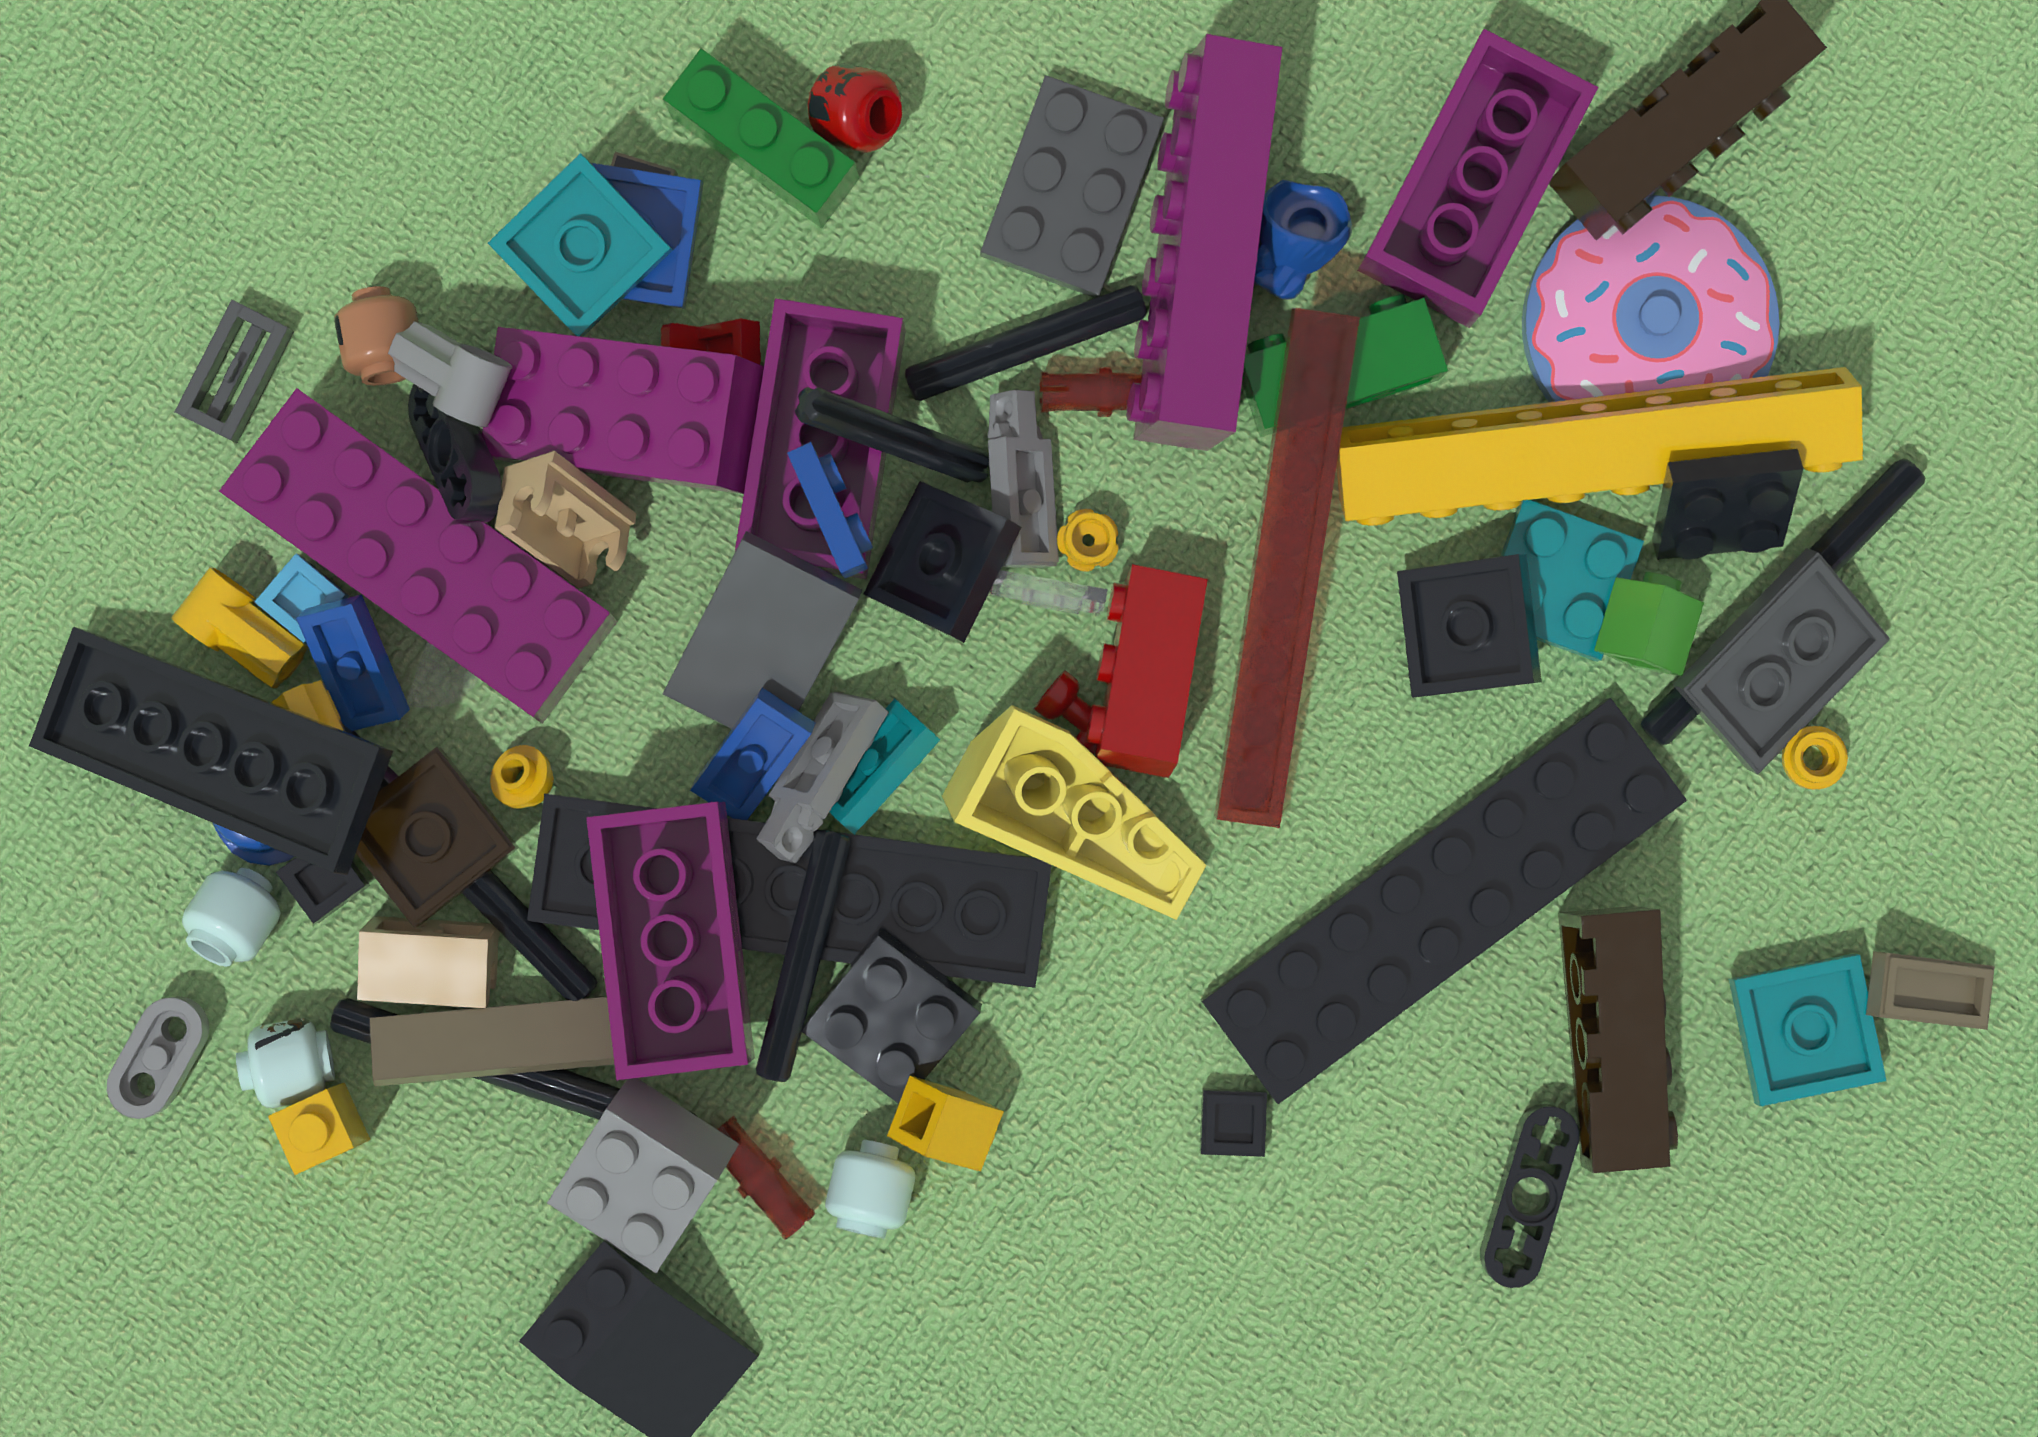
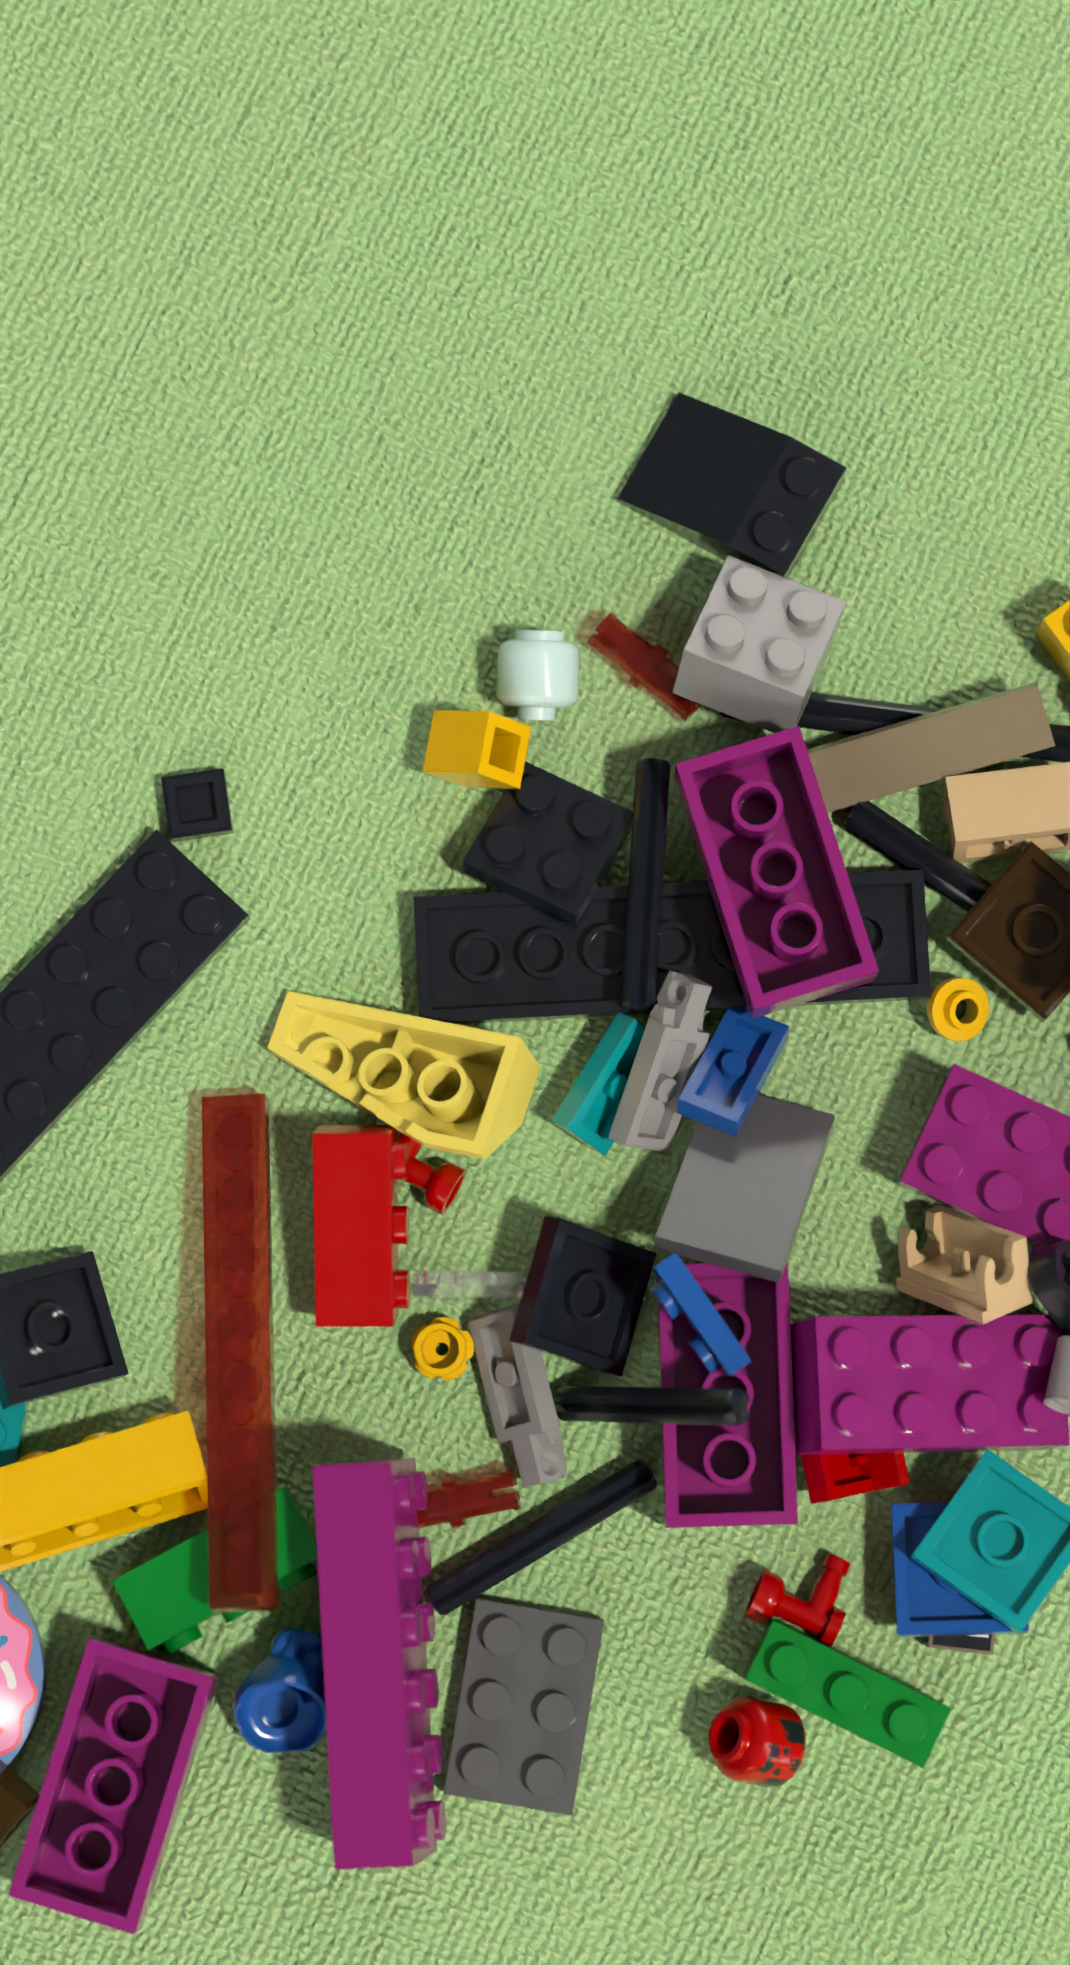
camera: 170 degrees right, 5 degrees down
none -> red piece [744,1554,851,1648]

